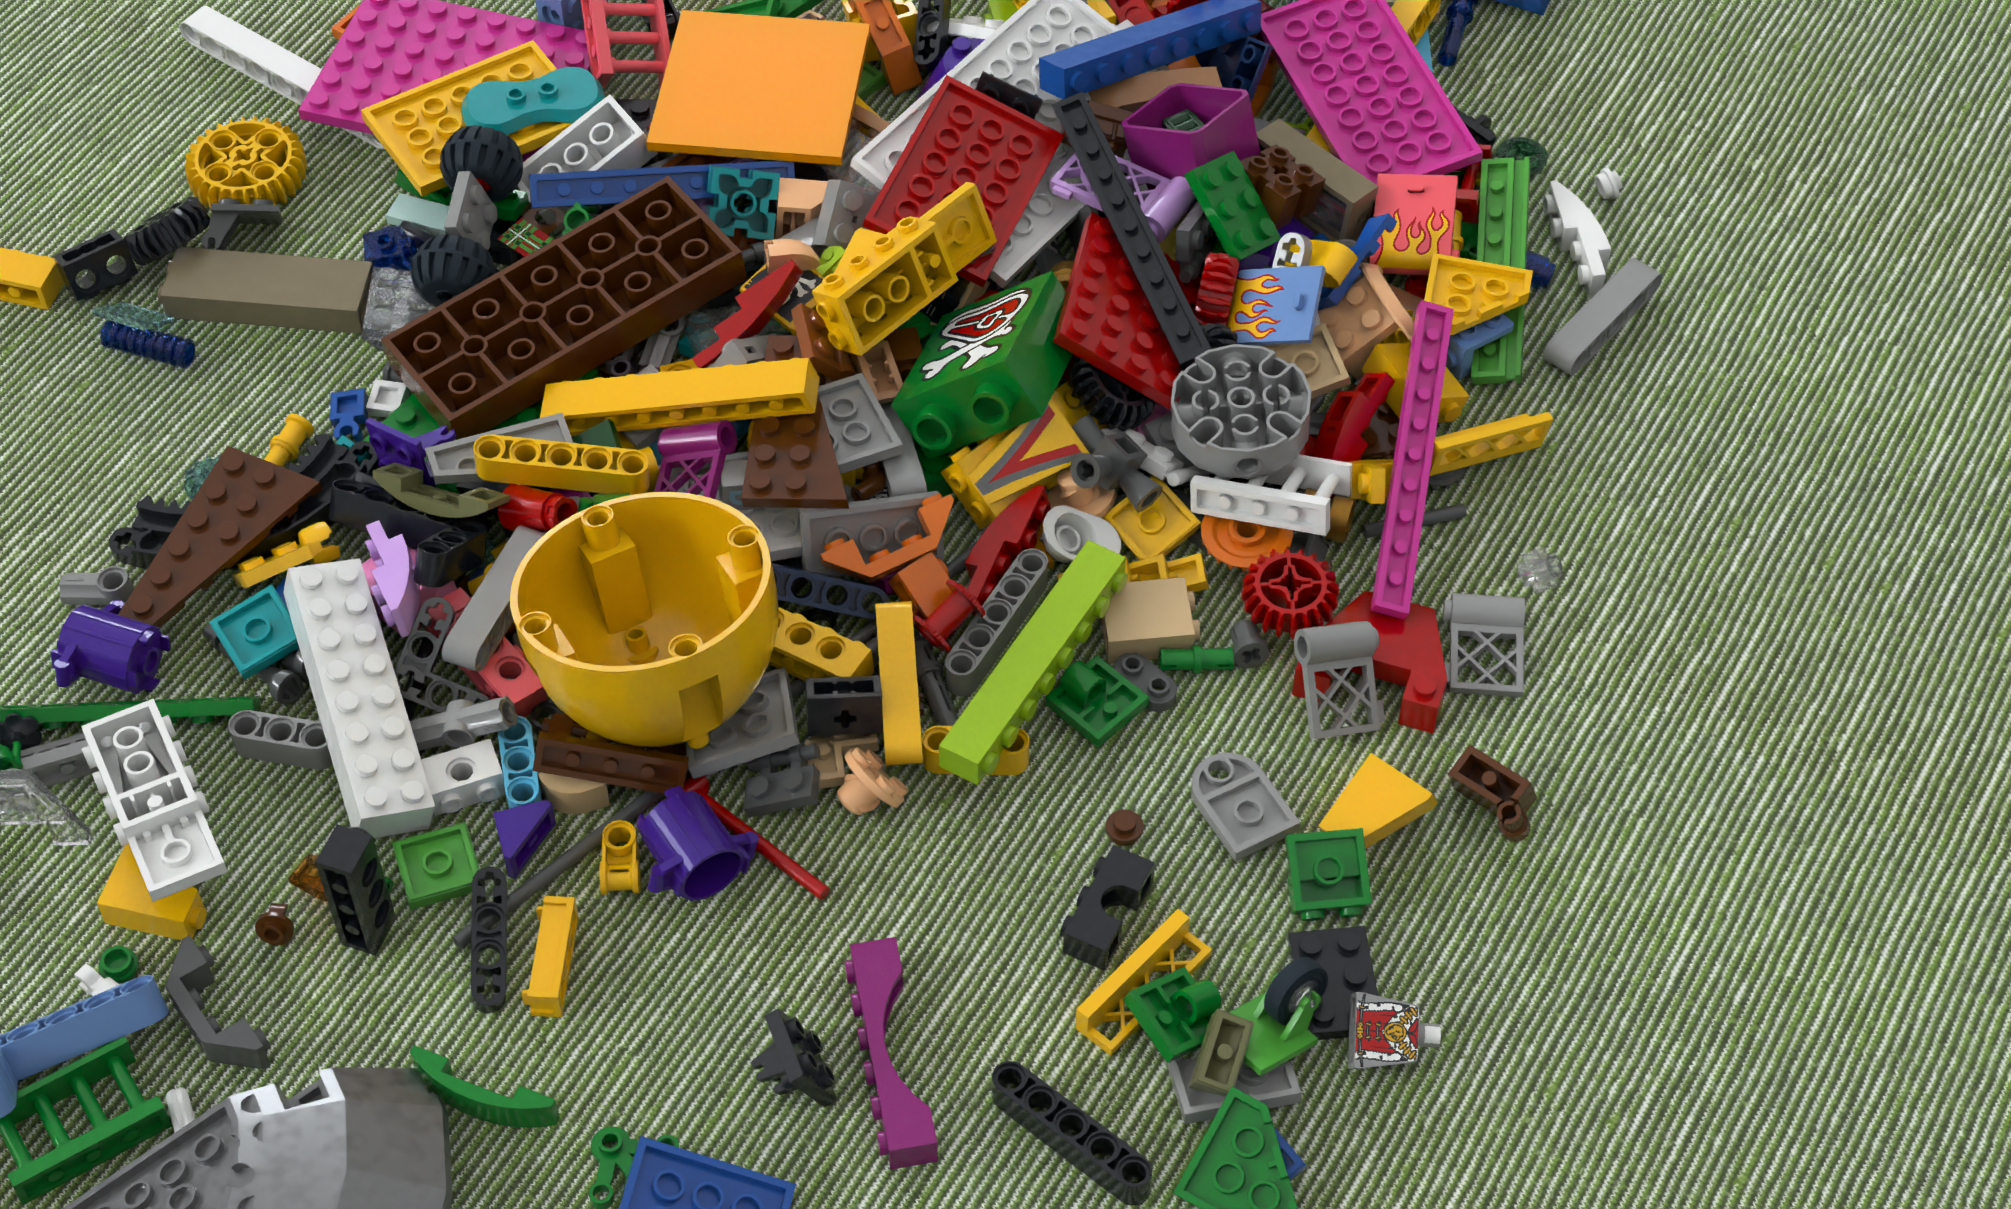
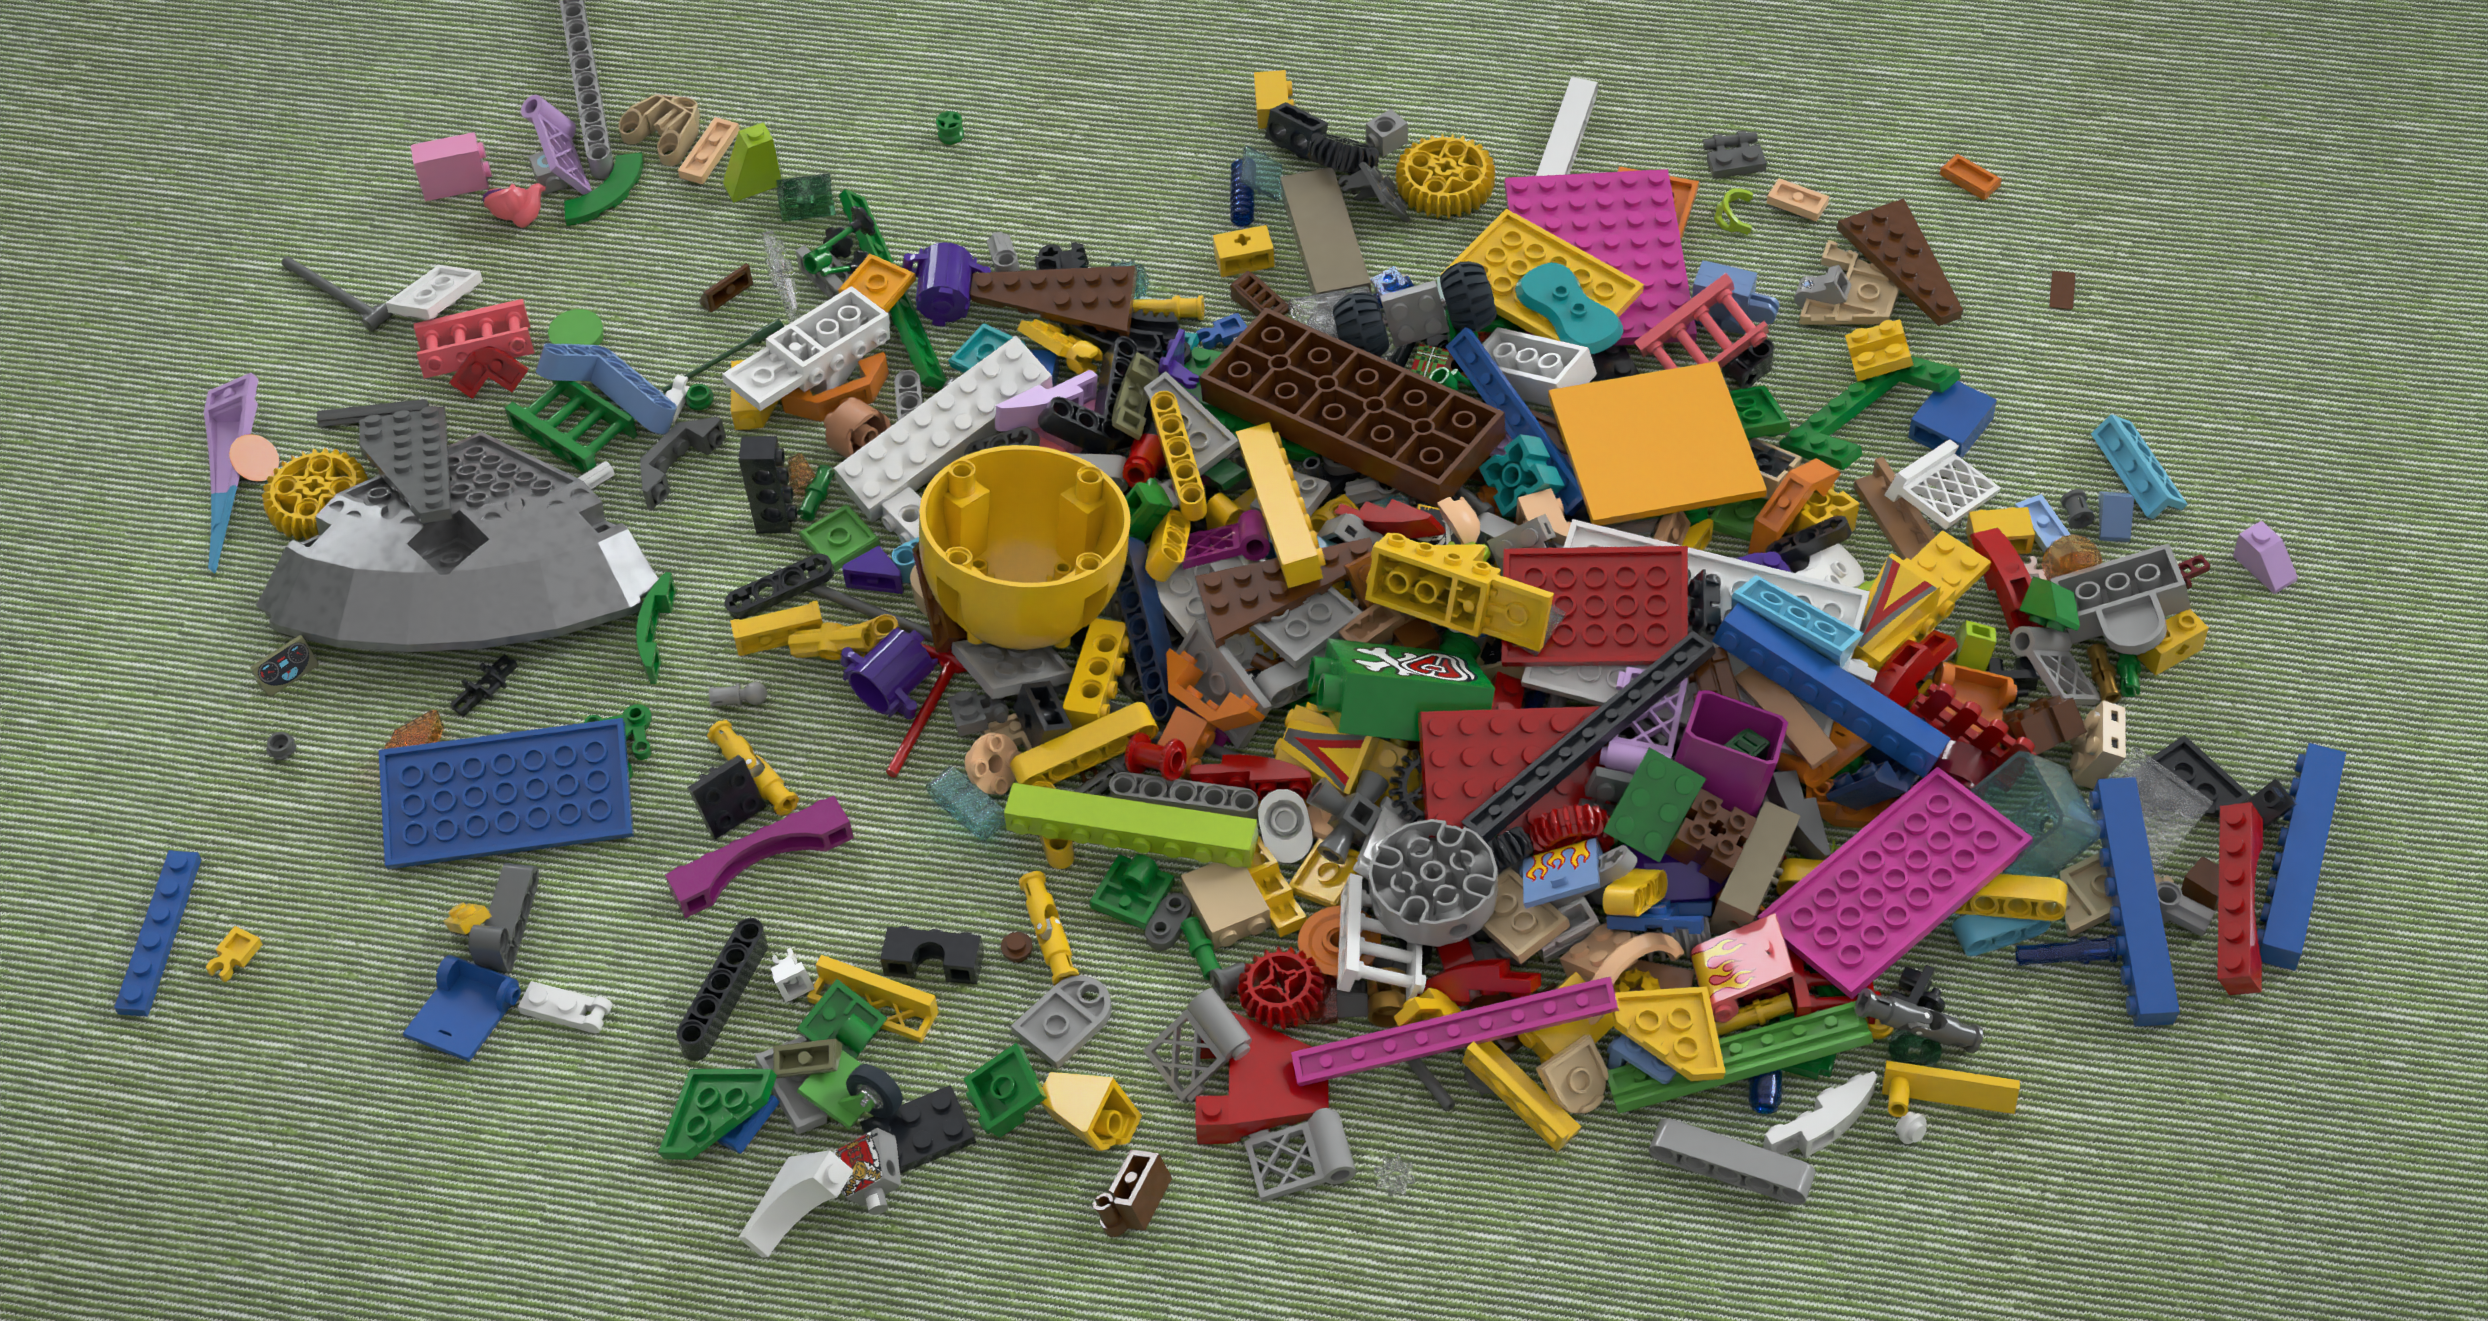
camera: 75 degrees right, 0 degrees up
none -> dark green piece [662,318,784,393]
none -> yellow piece [707,720,799,816]
none -> light grey pin [709,681,767,707]
none -> white arch [738,1150,854,1258]
none -> white piece [771,948,815,1002]
none -> orange slope [781,352,889,422]
none -> yellow piece [788,622,877,660]
none -> nougat brick [824,397,891,458]
none -> light orange tile [838,254,916,313]
none -> clear light blue beam [926,766,1006,841]
none -> yellow piece [1019,871,1079,986]
none -> yellow brick [1213,225,1275,277]
none -> reddish brown slope [1230,271,1291,316]
none -> light grey brick [1365,109,1408,157]
none -> tan tile [1536,1035,1609,1113]
none -> medium azure slope [1731,575,1864,668]
none -> dark grey piece [1855,988,1984,1053]
none -> yellow piece [1881,1060,2020,1117]

